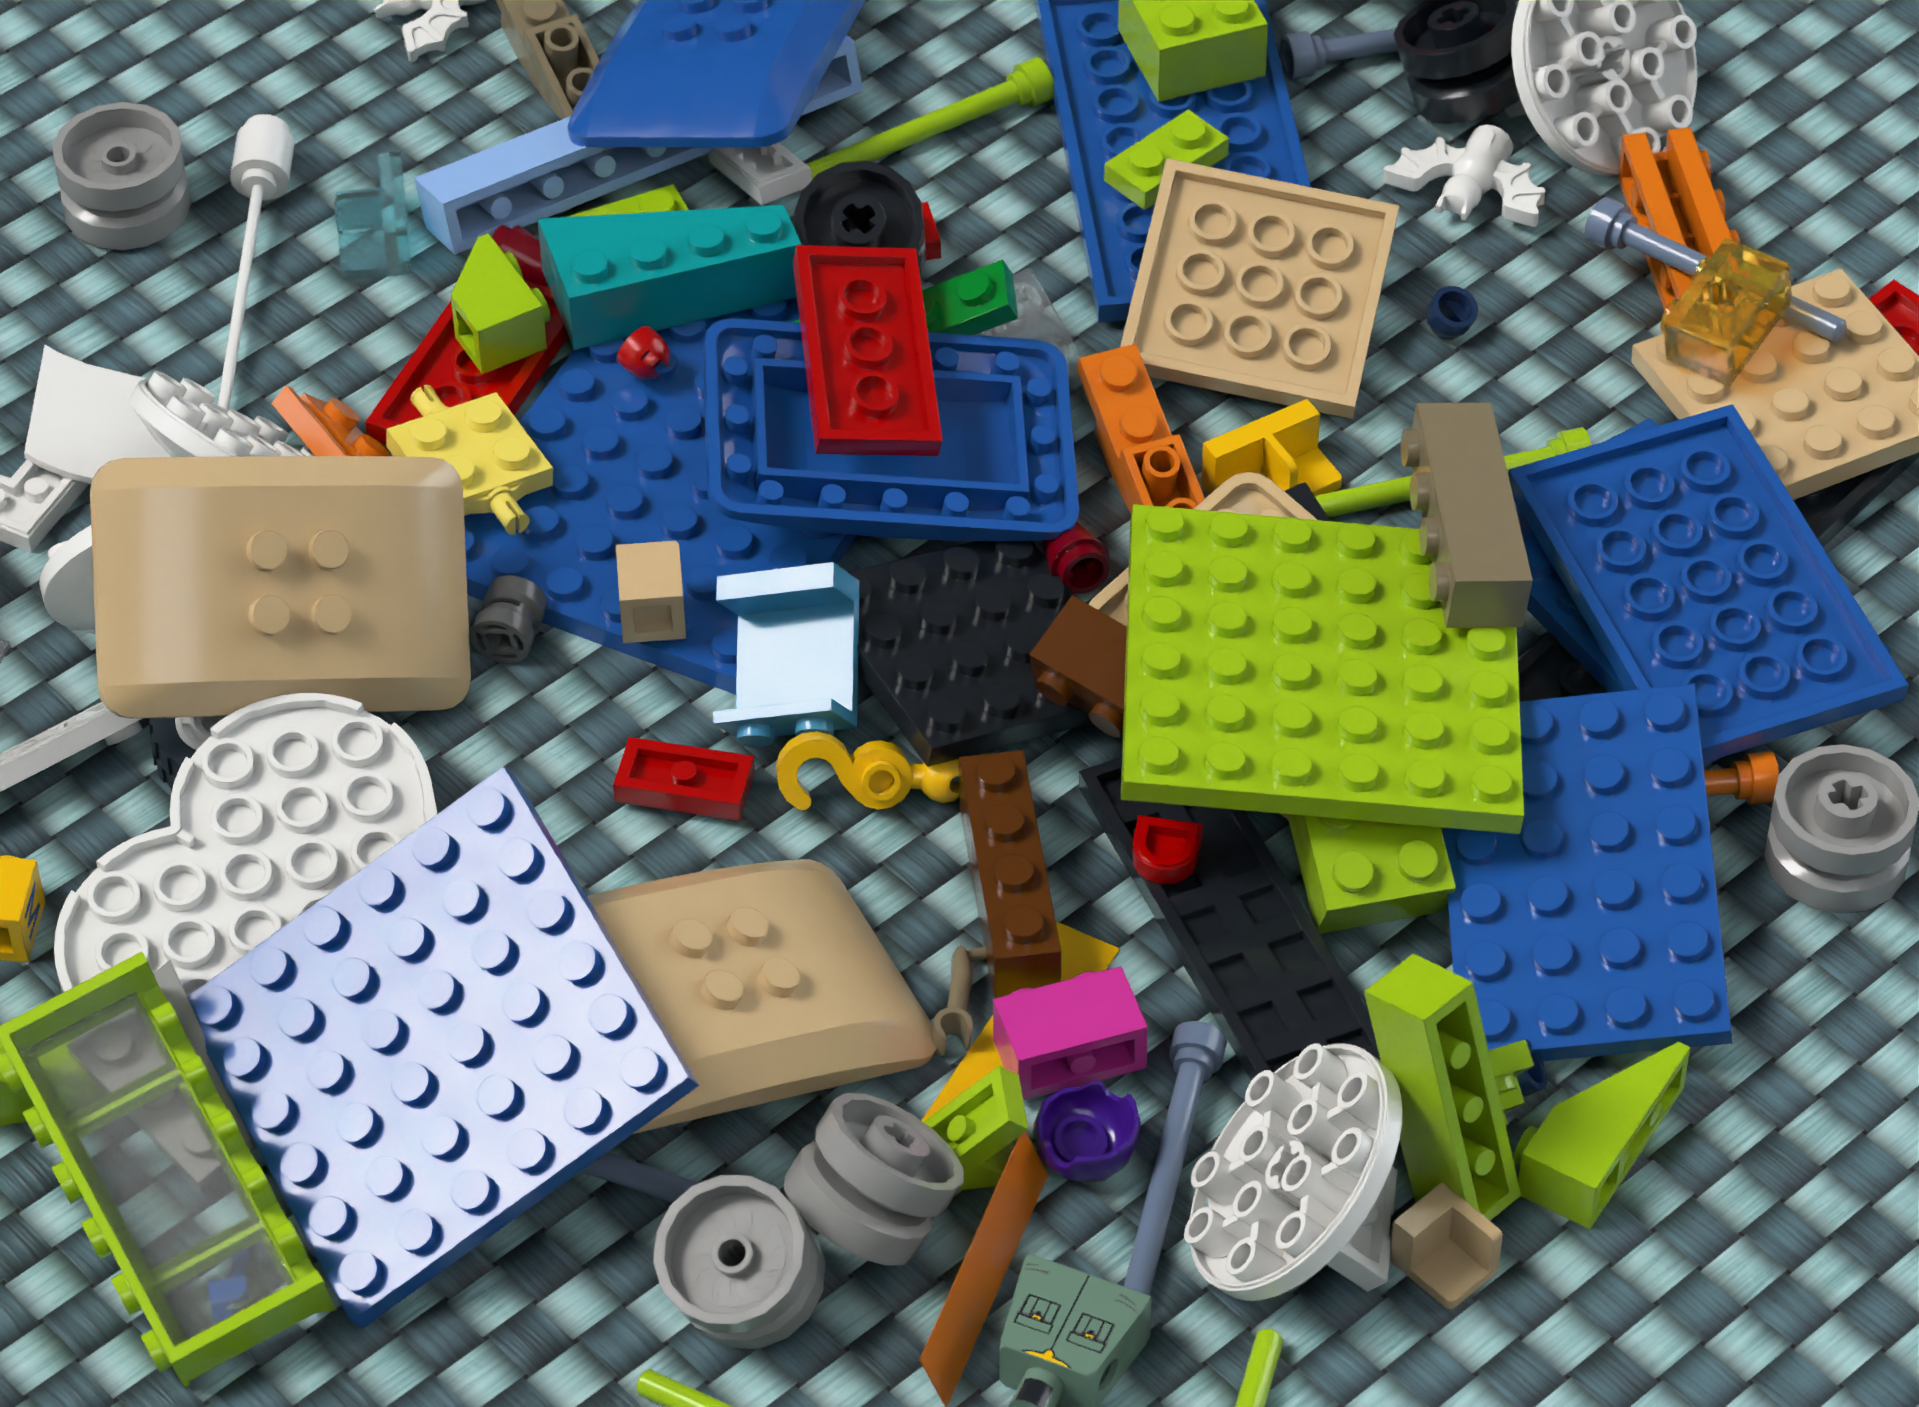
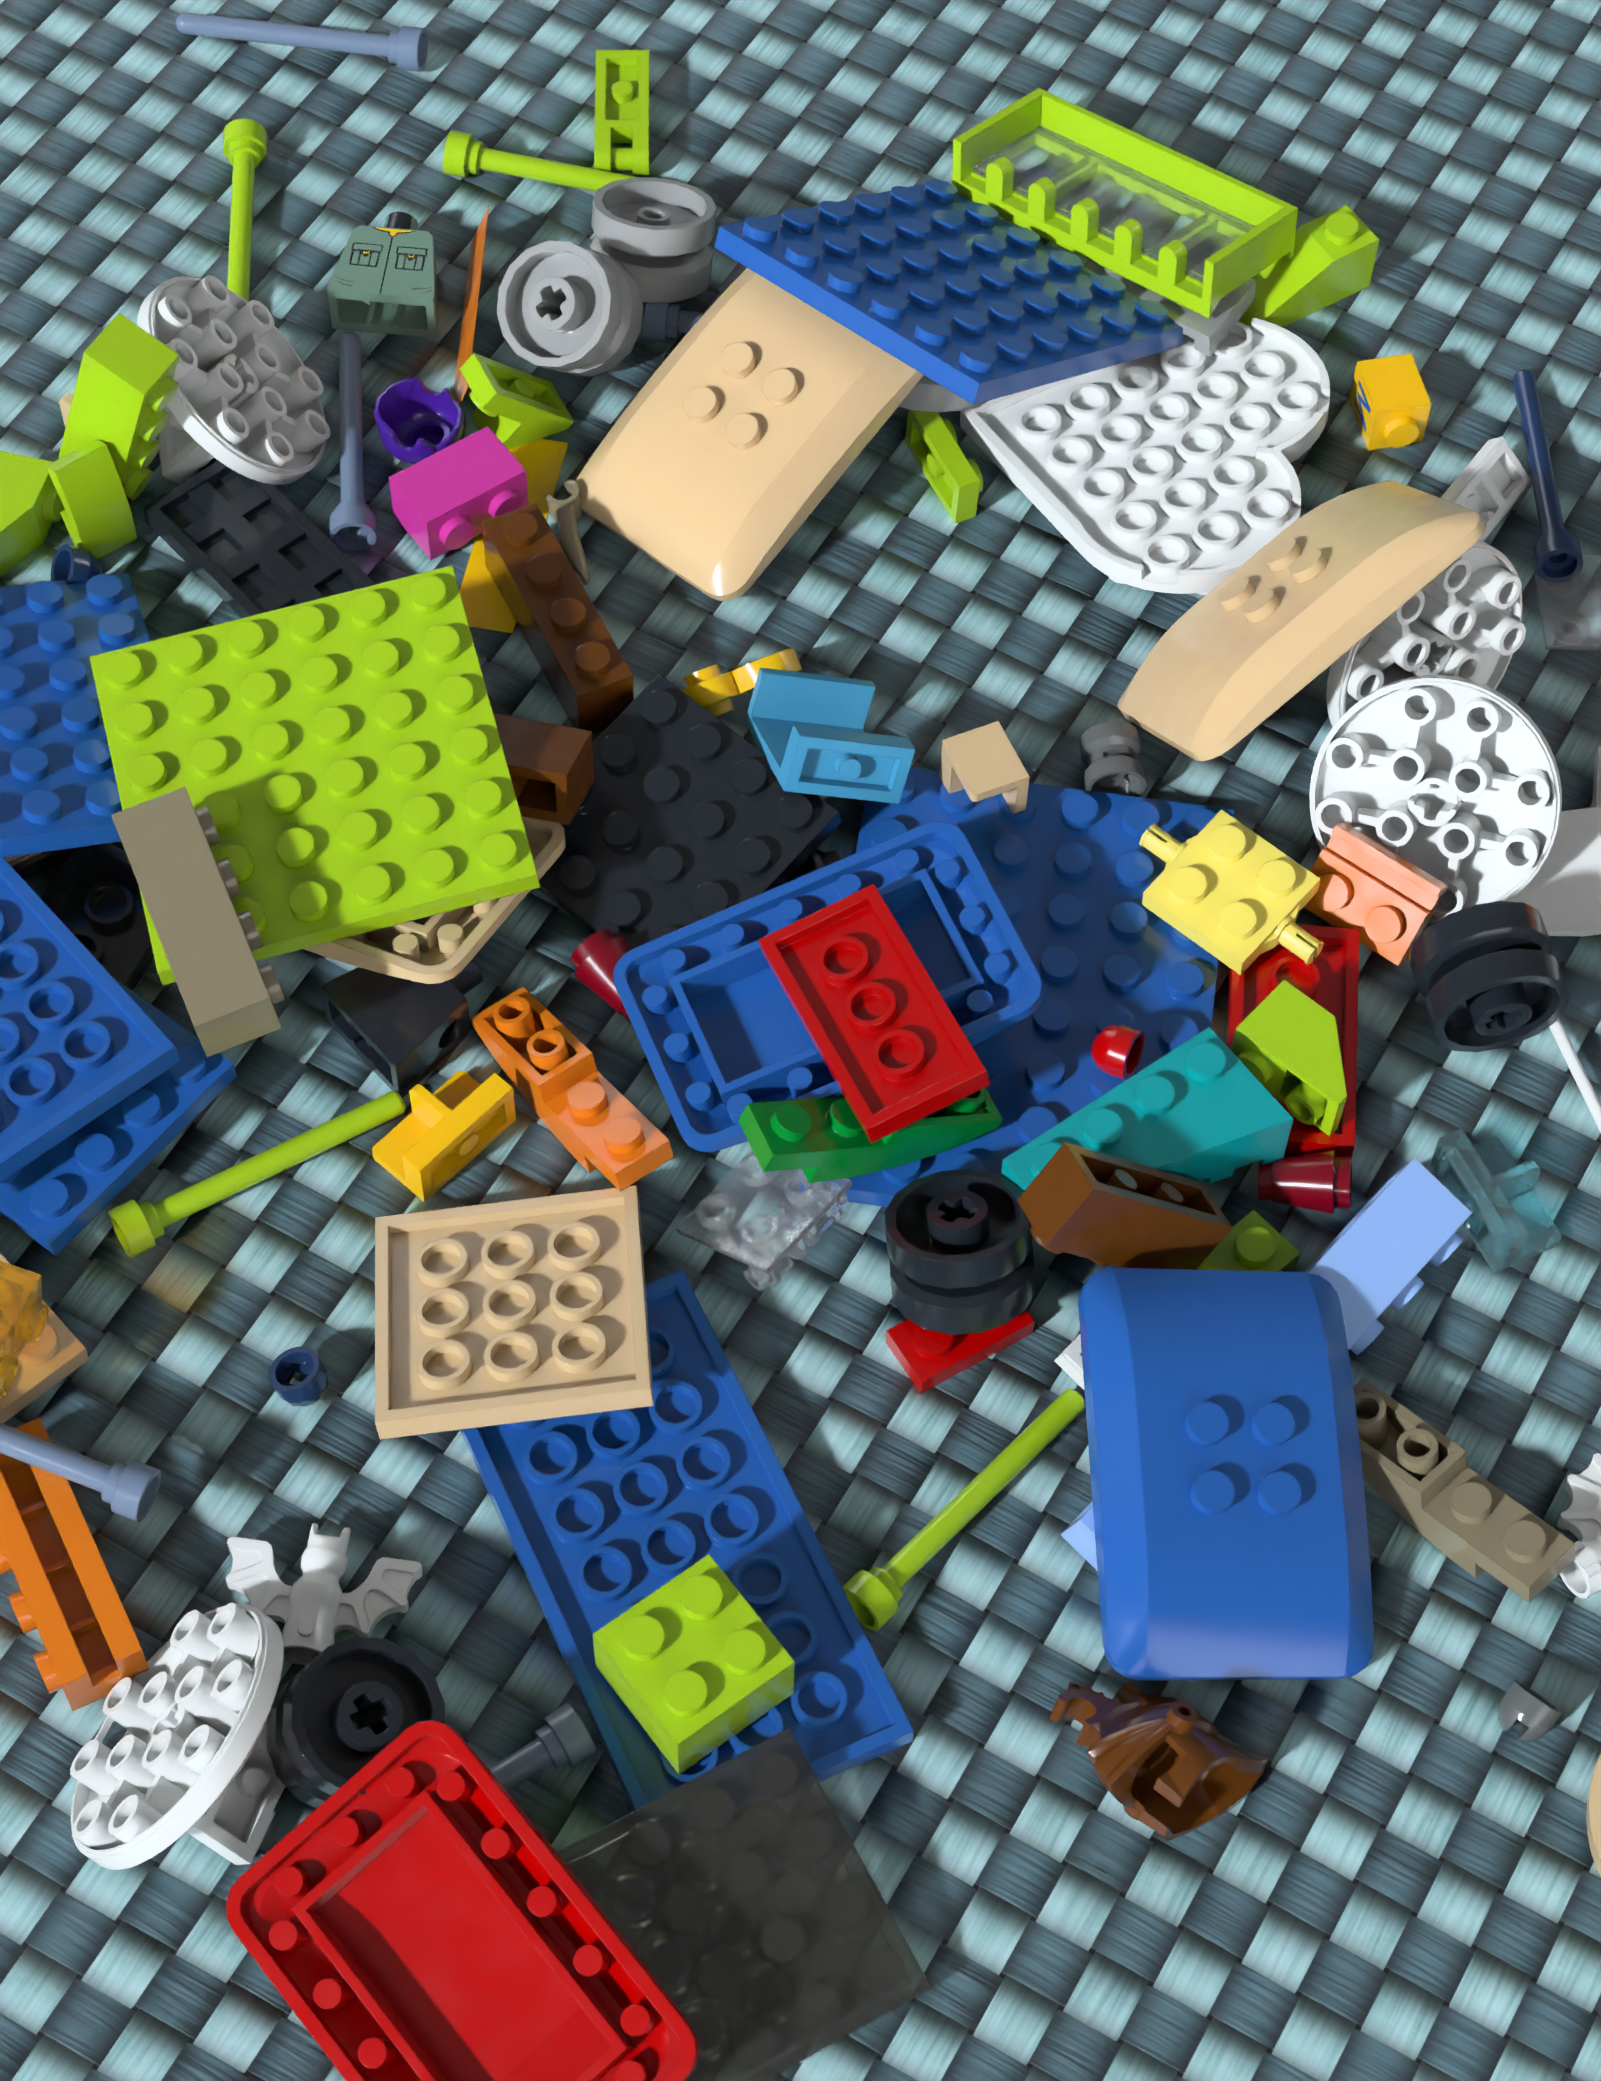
camera: 160 degrees right, 10 degrees up
red plate [613,737,755,821] -> none
lime plate [1104,109,1229,210] -> none
none -> reddish brown brick [1017,1142,1232,1270]
none -> black wheel [1408,901,1571,1052]

